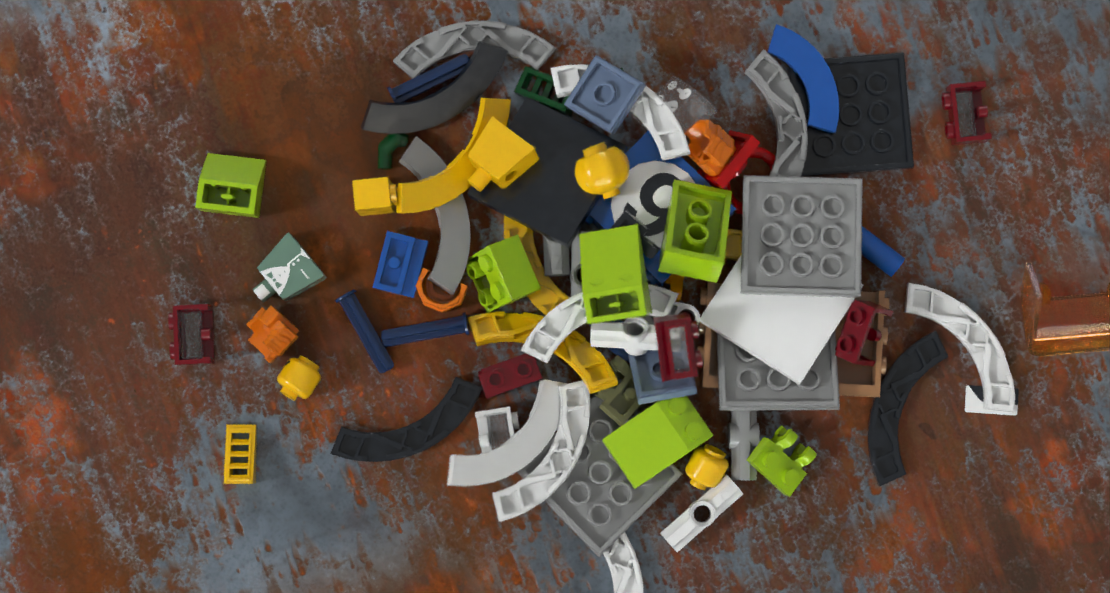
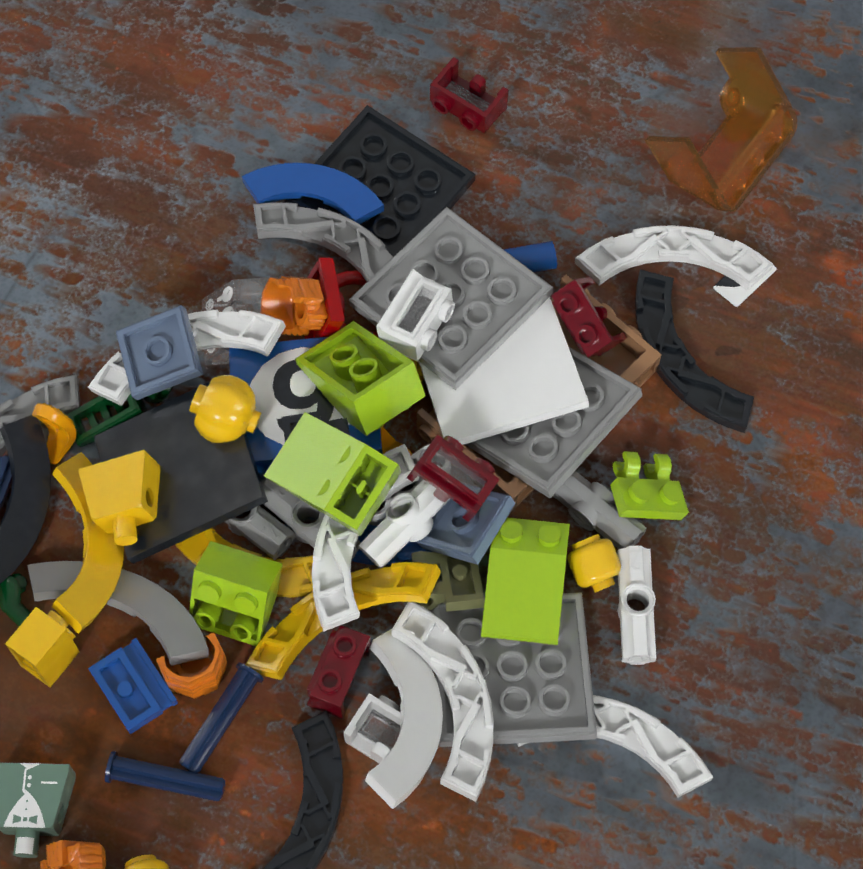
camera: 50 degrees left, 20 degrees down
none -> light orange hair [32,403,77,465]
none -> white window [376,269,455,362]

